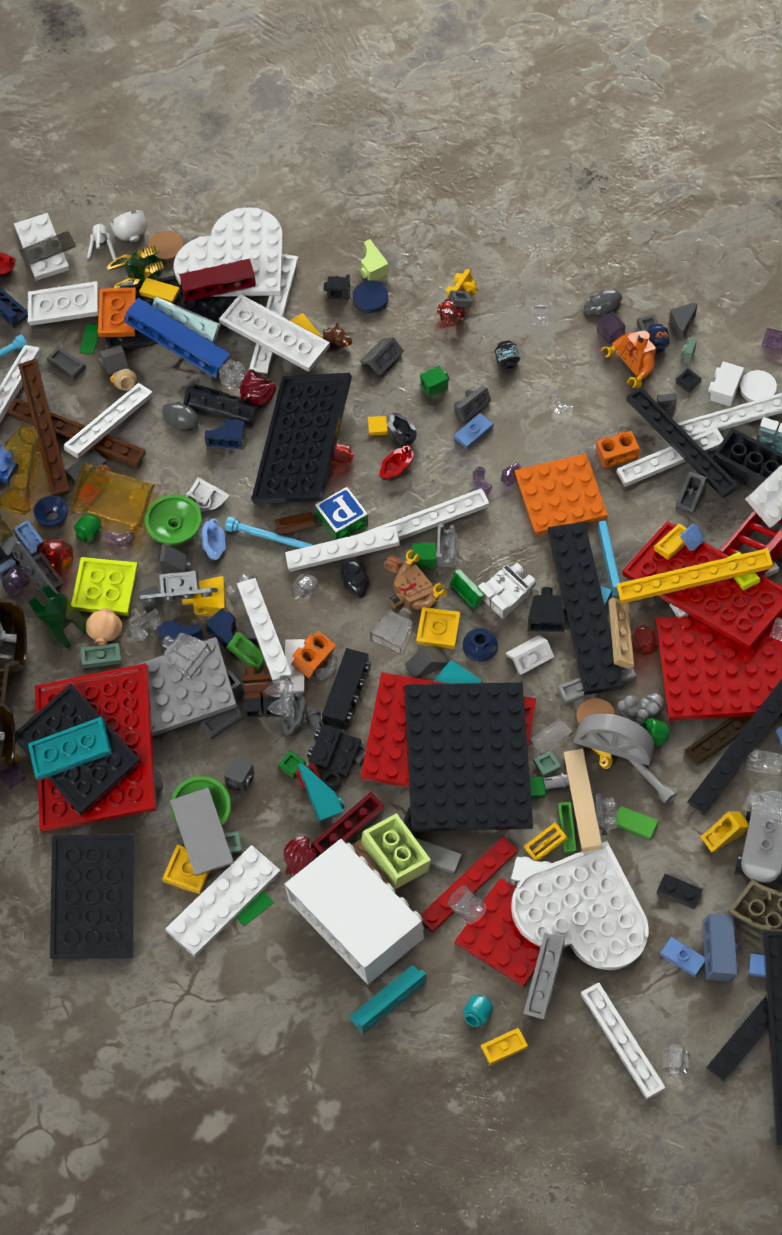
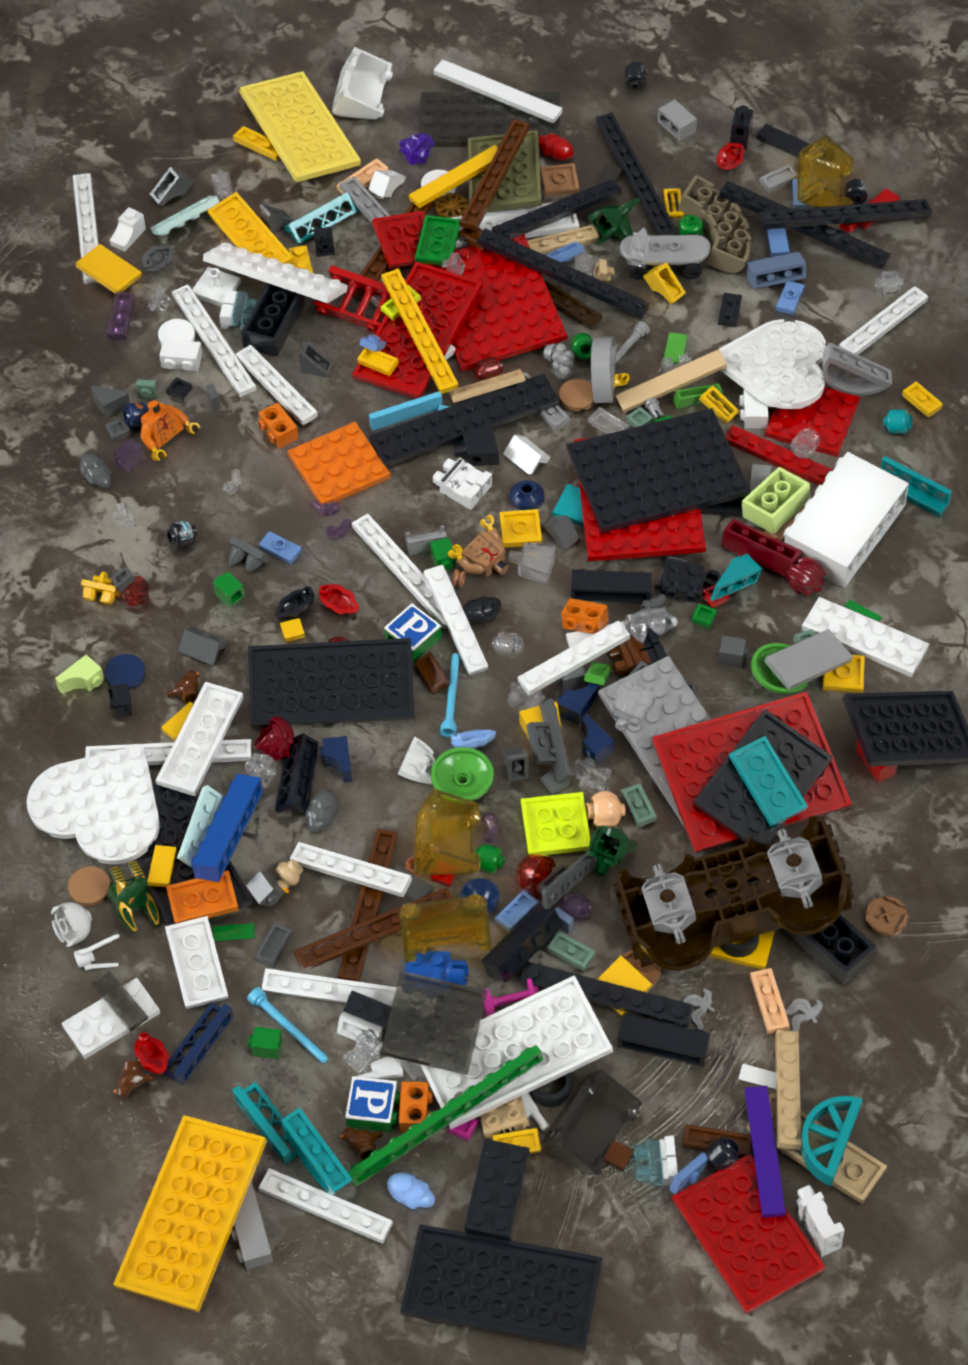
camera: 105 degrees left, 5 degrees down
dark red brick [179,259,256,302] -> none
green tile [450,569,485,610] -> none
black plate [626,387,738,499] -> none
none -> tan tile [593,259,614,282]

